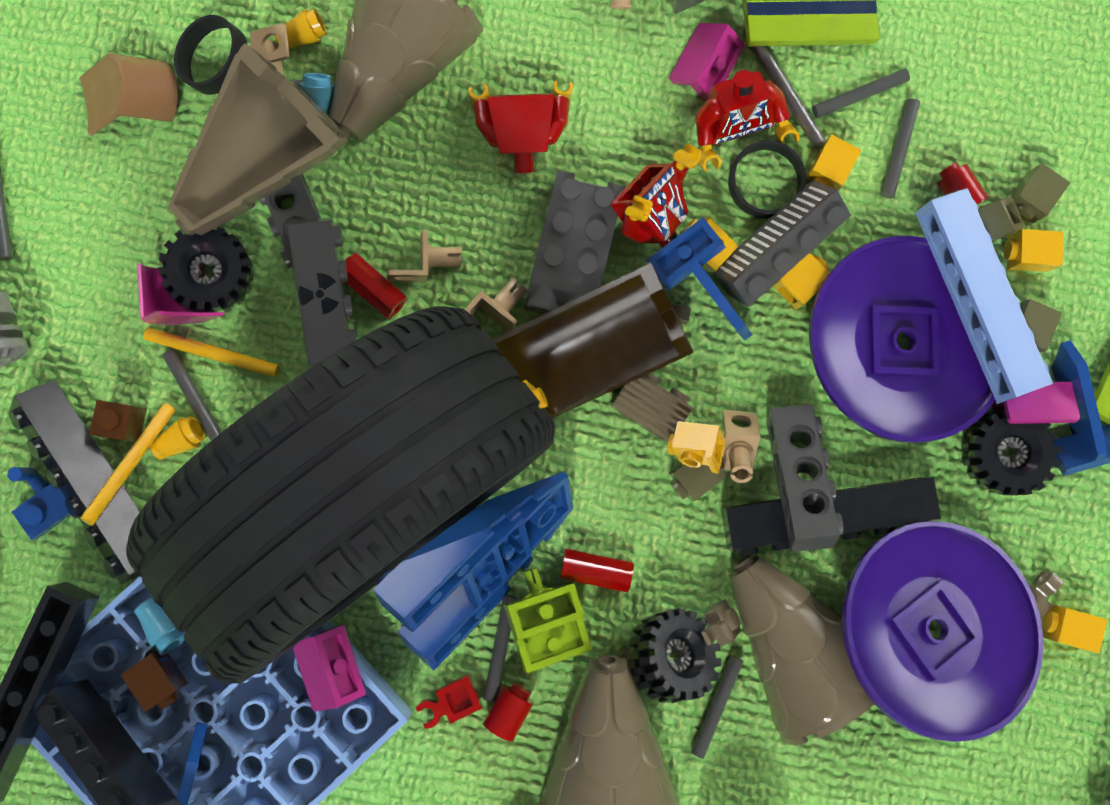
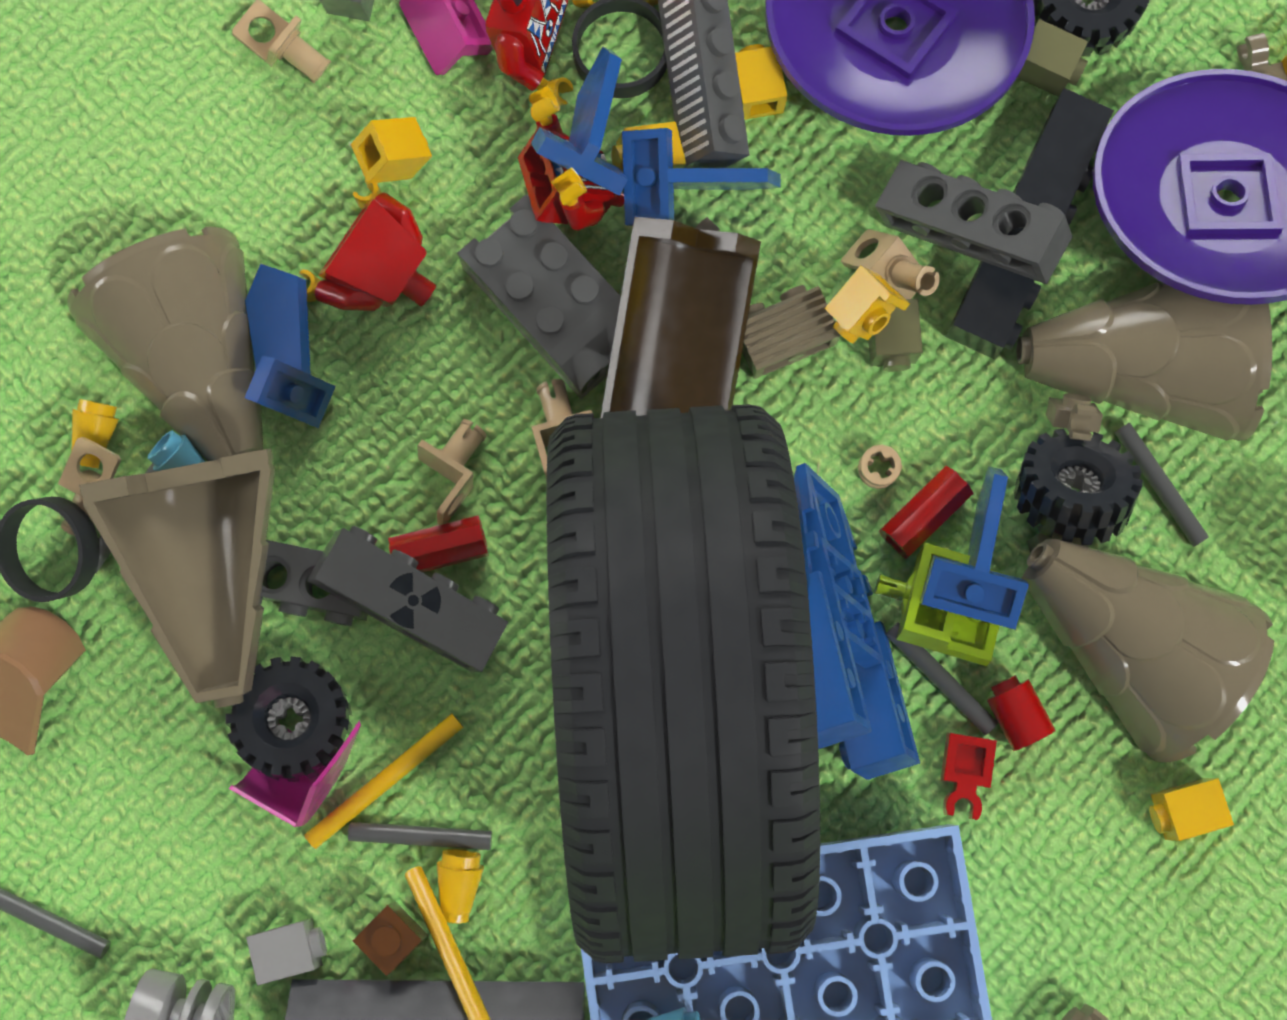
camera: 50 degrees left, 5 degrees down
dark pink panel [293,625,366,712] -> none
none -> blue piece [244,264,336,428]
none -> light grey brick [246,918,327,986]
none -> yellow brick [350,117,432,184]
none -> blue piece [531,46,628,196]
none -> tan bush [858,445,902,489]
none -> blue piece [920,466,1029,629]
none -> olive brick [1017,19,1088,97]

